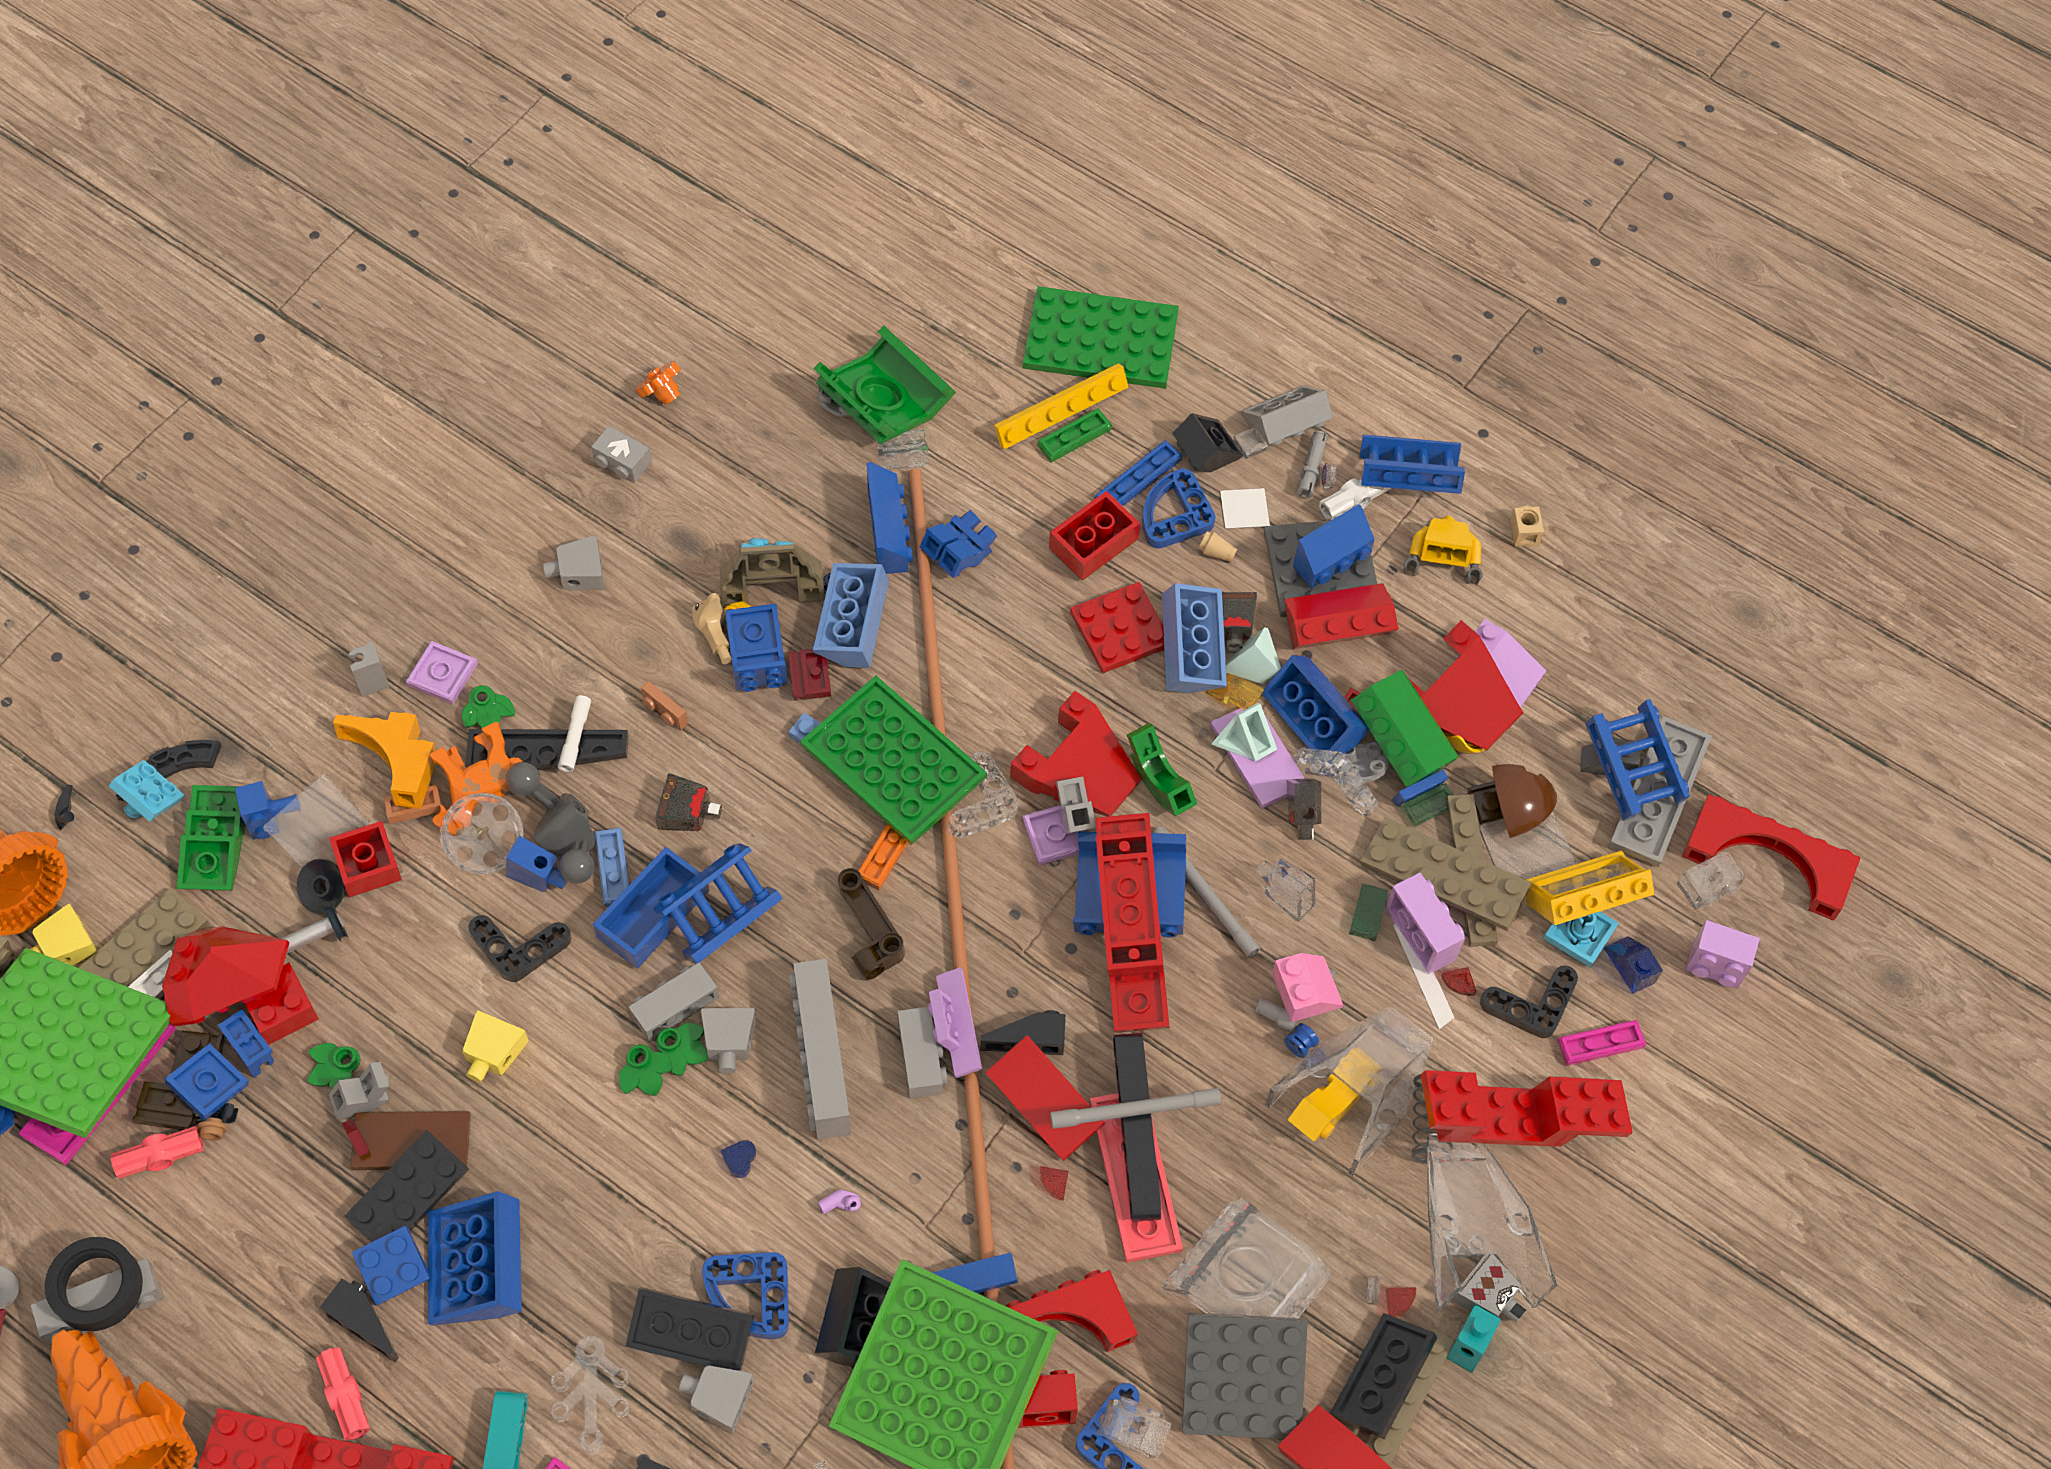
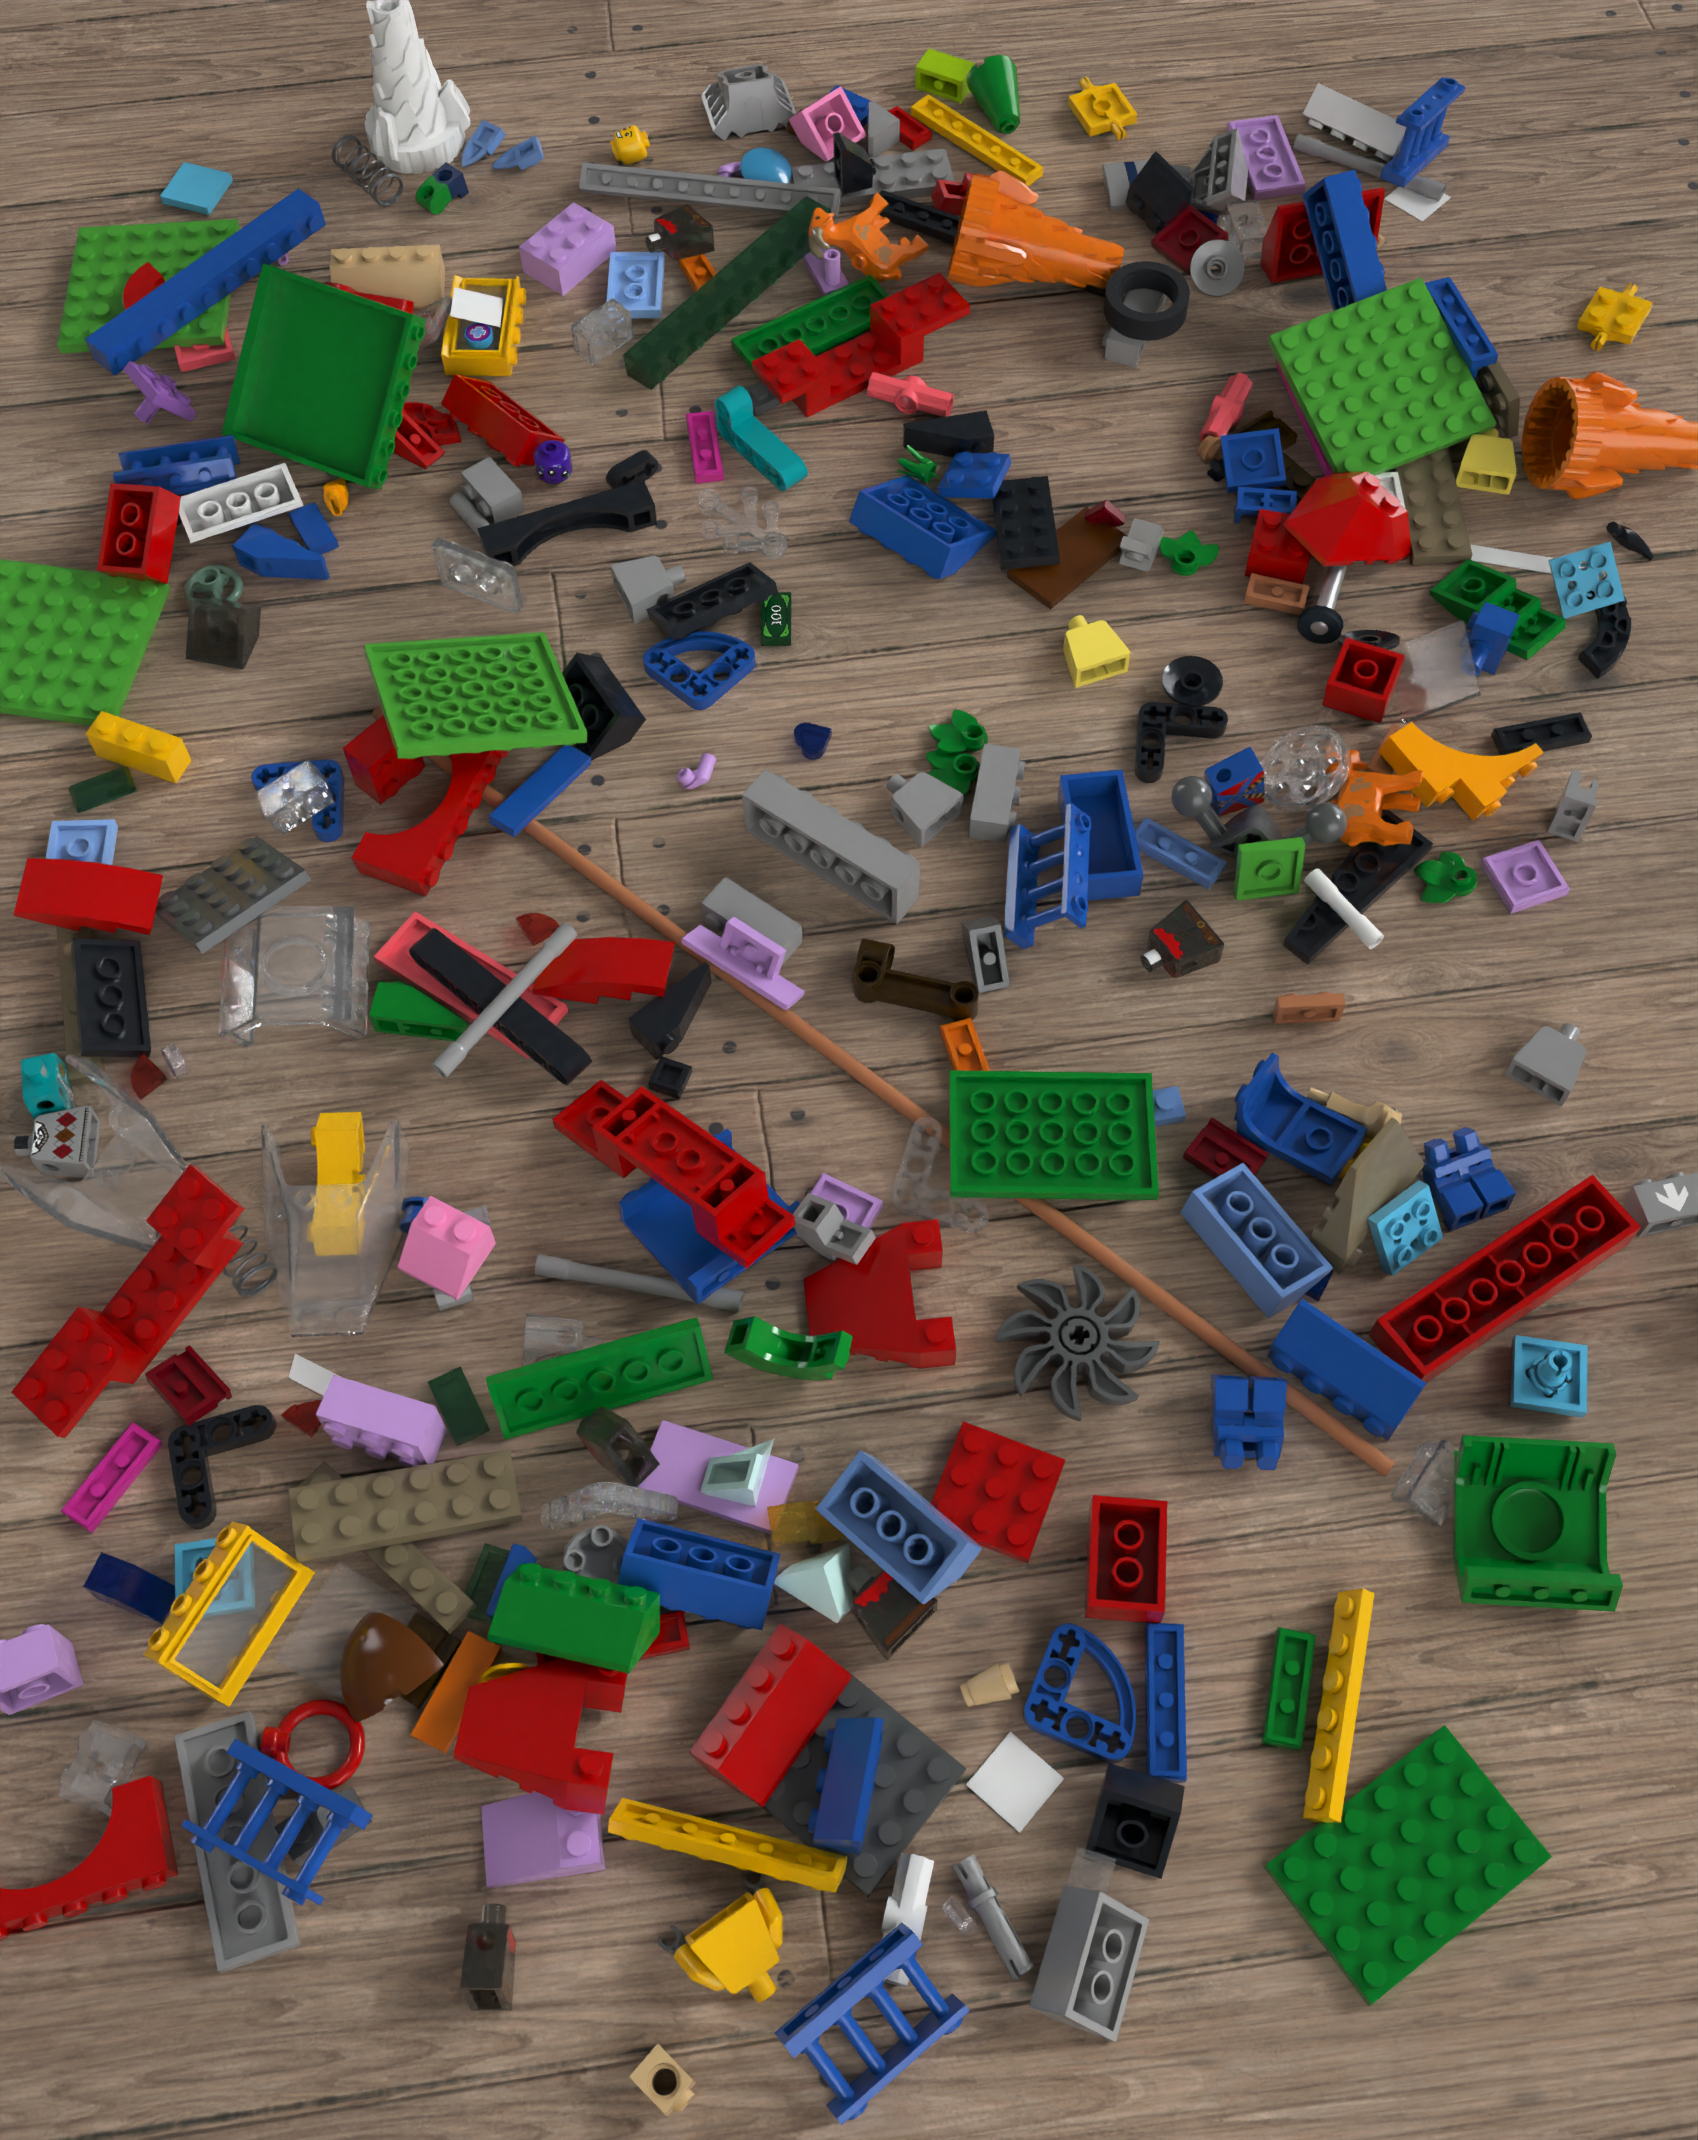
camera: 140 degrees right, 0 degrees up
none -> dark red plate [145,1345,232,1427]
none -> red piece [261,1699,366,1790]
none -> green slope [369,981,469,1042]
none -> orange tile [410,1631,503,1754]
none -> clear smoke torso [460,1904,516,2011]
none -> green plate [486,1317,713,1440]
none -> yellow plate [608,1797,847,1893]
none -> black tile [648,1056,692,1099]
none -> dark green tile [761,592,792,646]
none -> green piece [896,445,939,484]
none -> dark grey slope [961,916,1010,993]
none -> dark grey piece [995,1264,1160,1421]
none -> black dish [1162,656,1223,706]
none -> bright green plate [1233,837,1306,901]
none -> nougat plate [1244,573,1310,615]
none -> red brick [1369,1174,1641,1383]
none -> blue hips [1422,1127,1516,1232]
none -> white sticker [1470,544,1584,574]
none -> black tile [1491,712,1592,755]
none -> medium azure plate [1510,1335,1588,1418]

